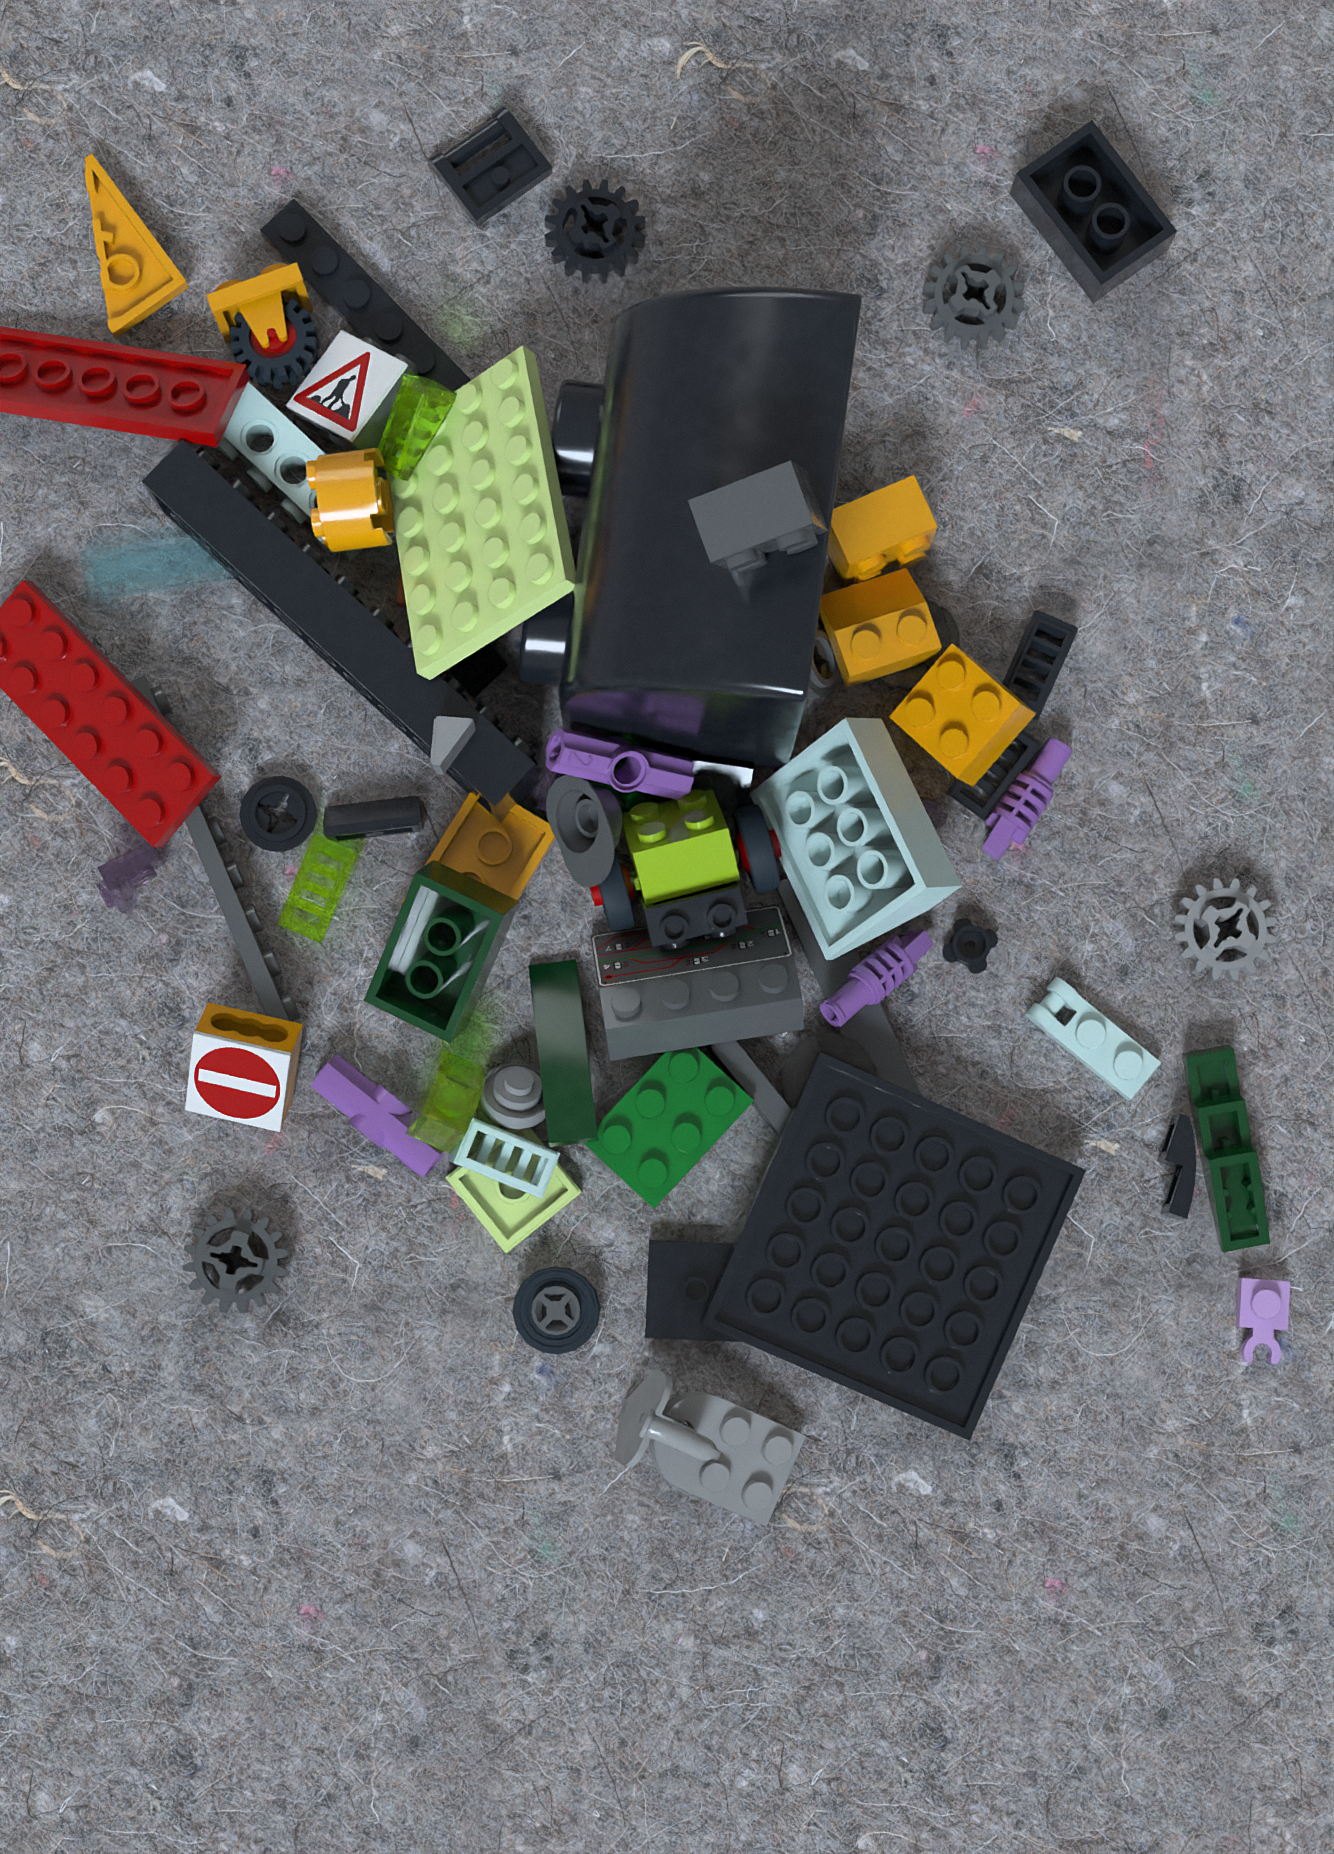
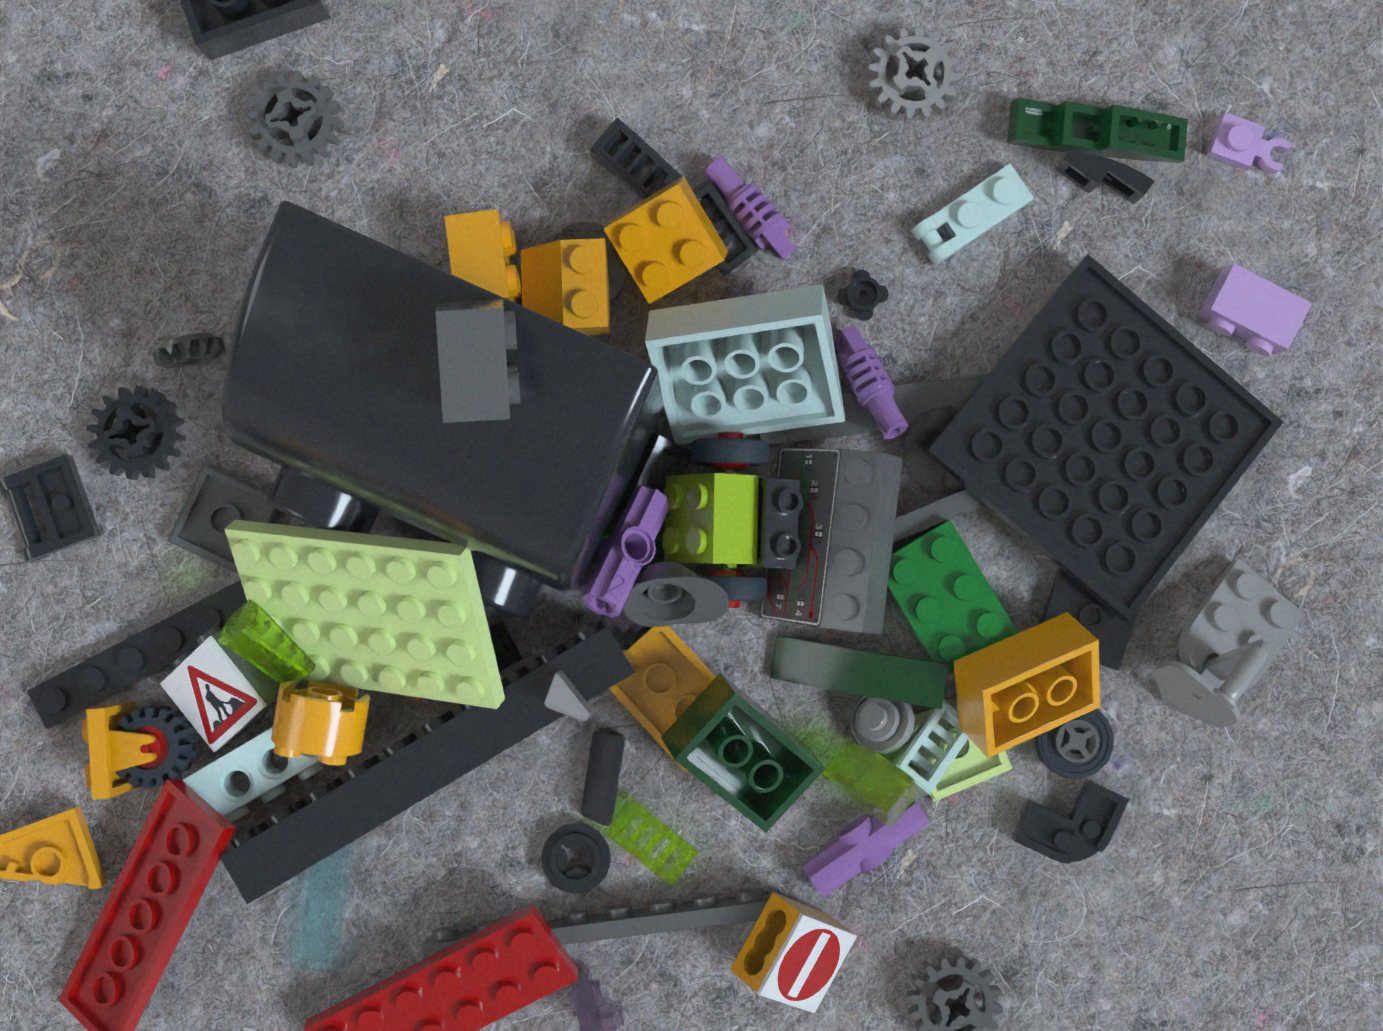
camera: 70 degrees left, 5 degrees up
none -> dark grey gear [153,333,226,369]
none -> dark grey tile [167,463,280,574]
none -> light orange brick [953,612,1100,758]
none -> black plate [1011,779,1130,864]
none -> lavender brick [1198,263,1312,356]

